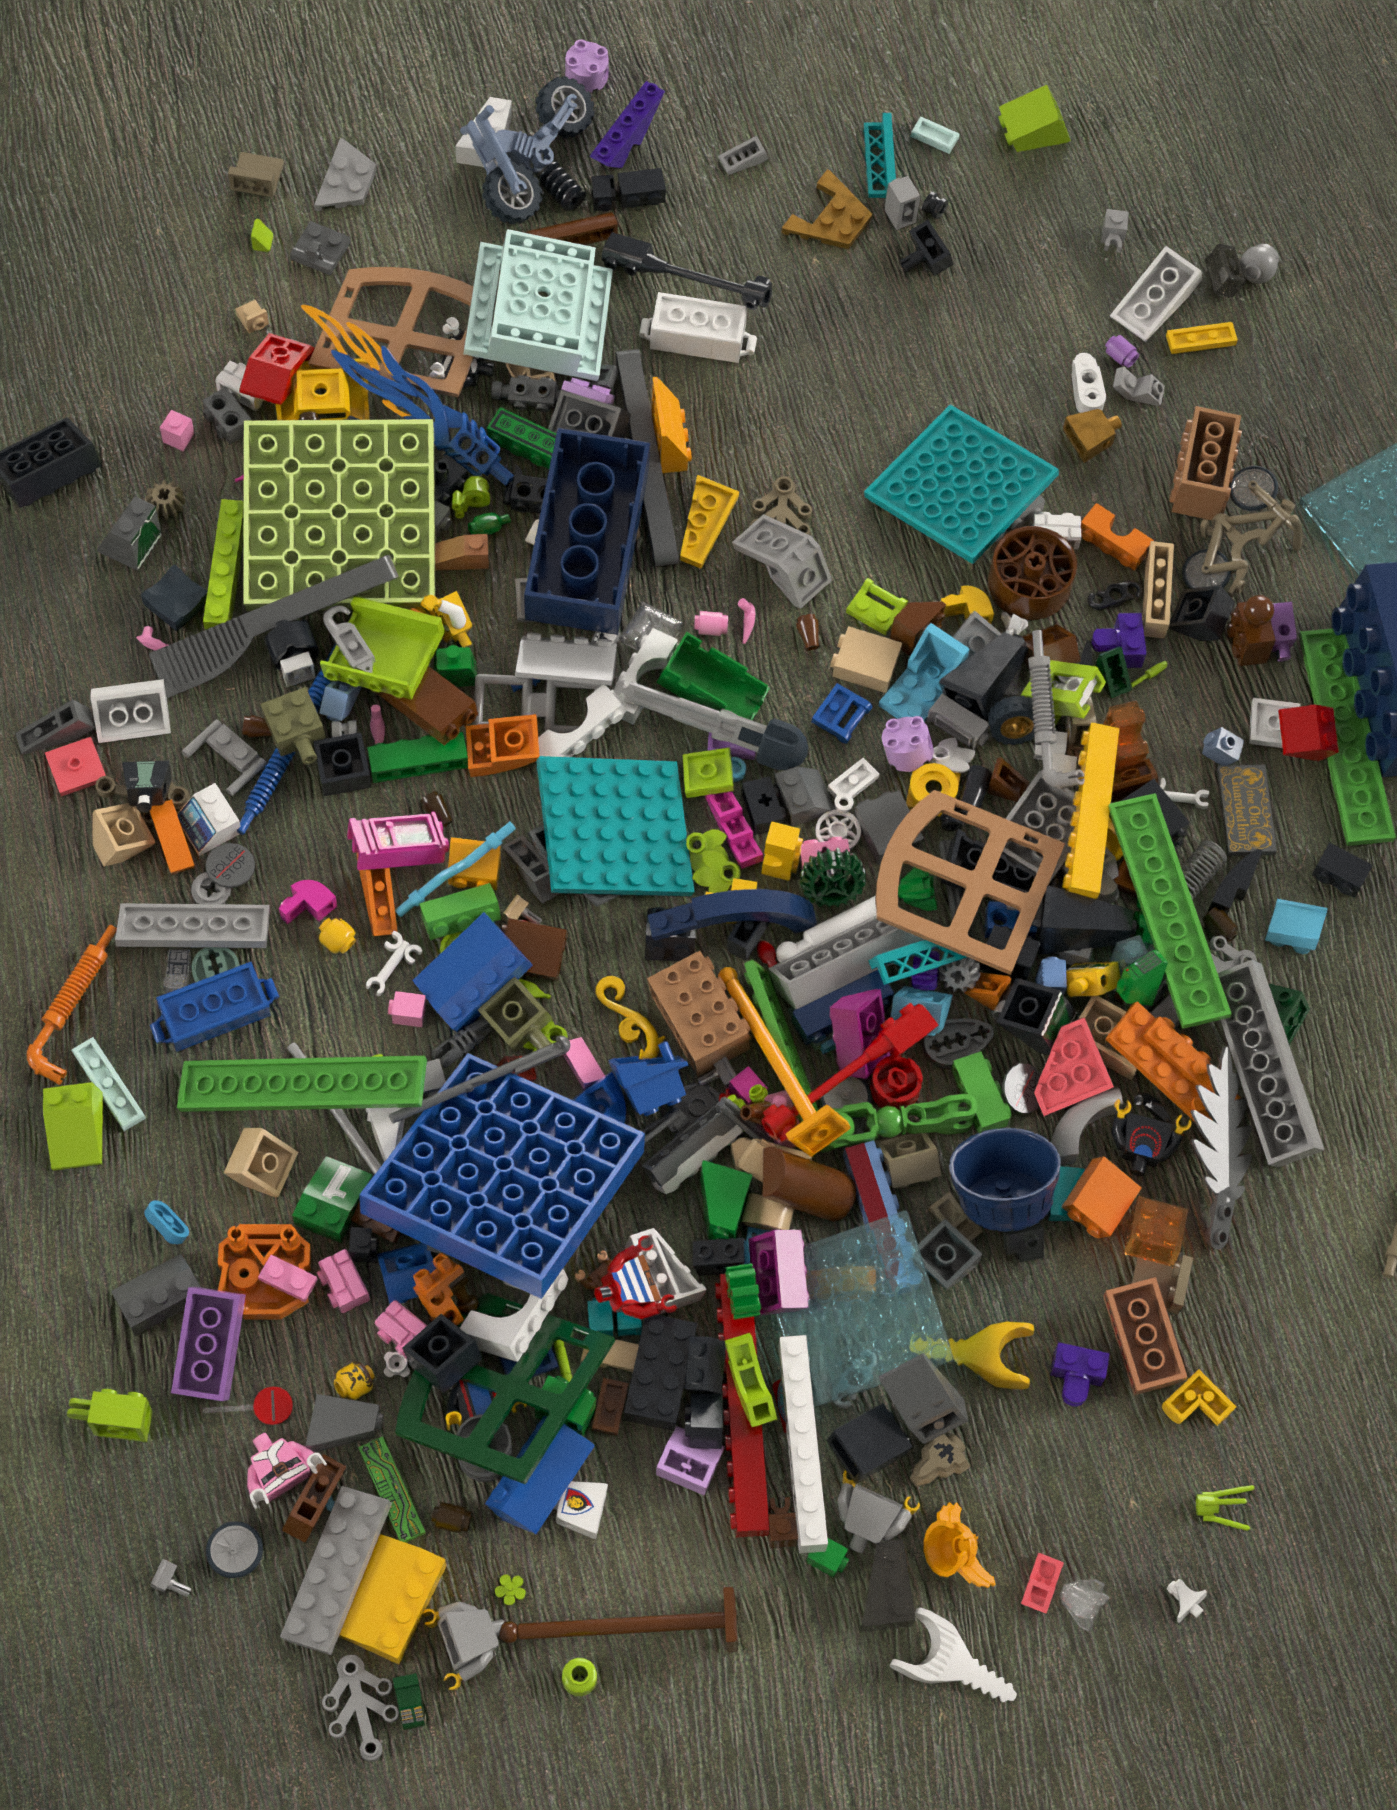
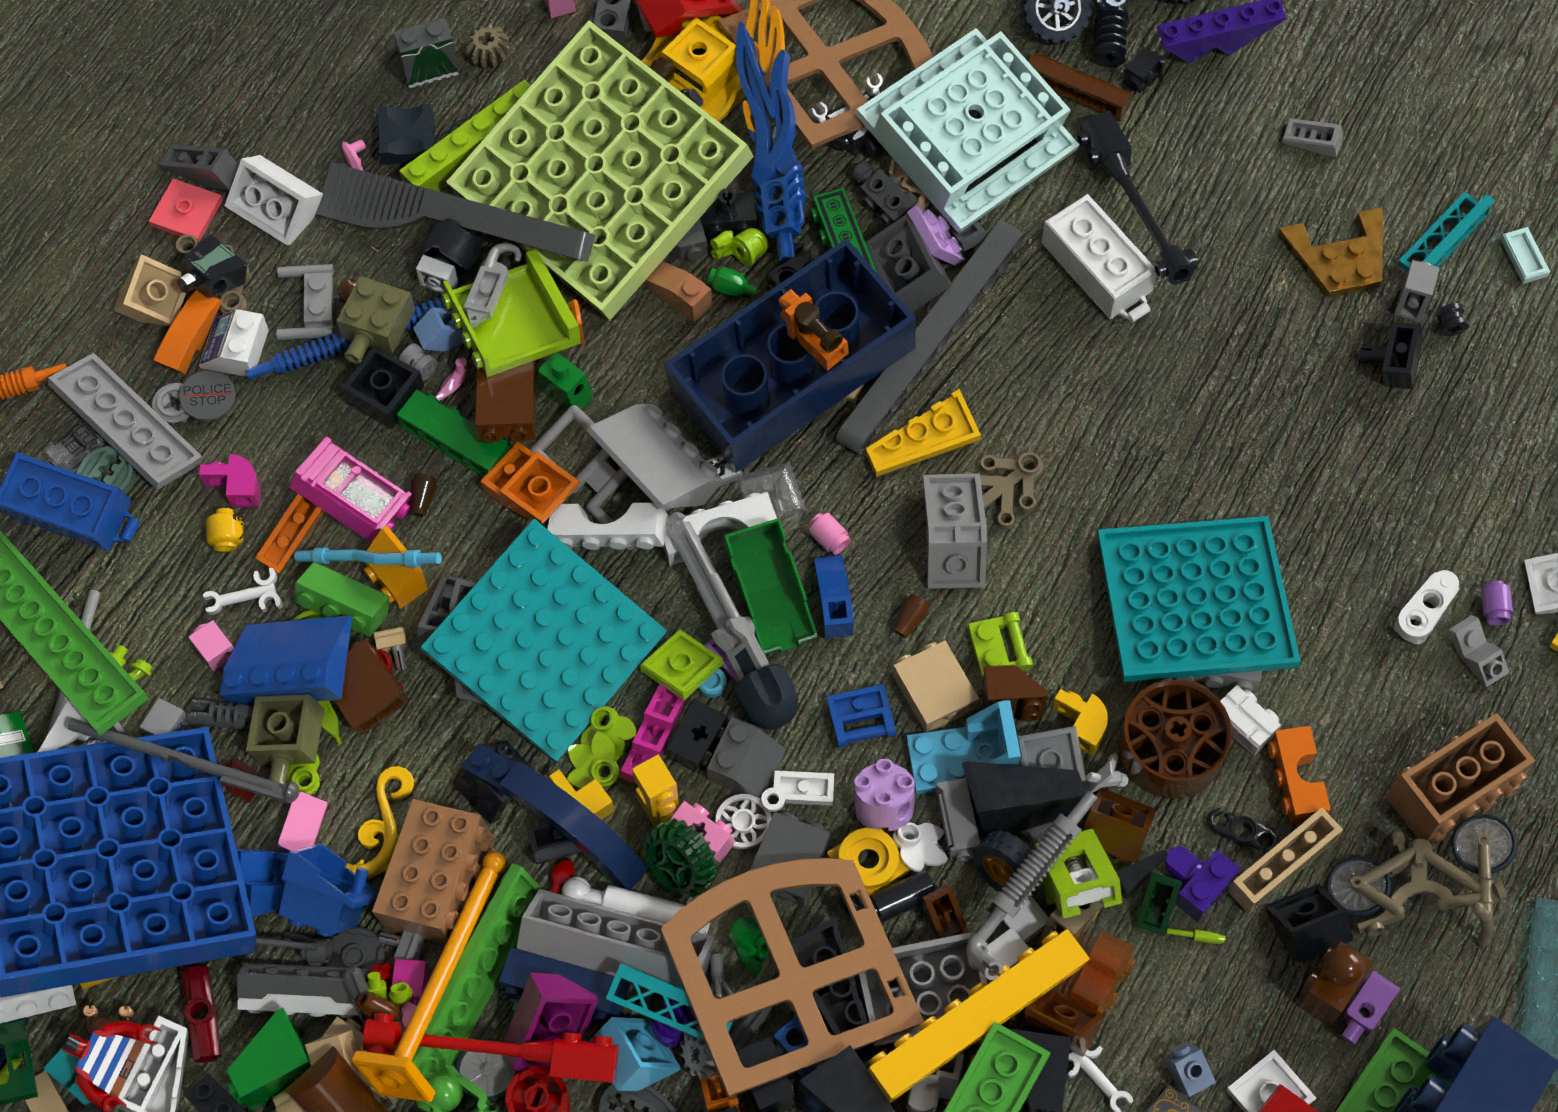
camera: 50 degrees right, 0 degrees up
torso [414,591,473,647] -> none
black brick [617,168,666,208] -> none
light orange slope [651,377,692,473] -> none
bright pink bar [738,598,756,644] -> none
pearl gold torso [1063,409,1122,463] -> none
none -> dark red piece [182,966,222,1063]
none -> hips [779,289,849,371]
none -> blue slope [814,555,854,639]

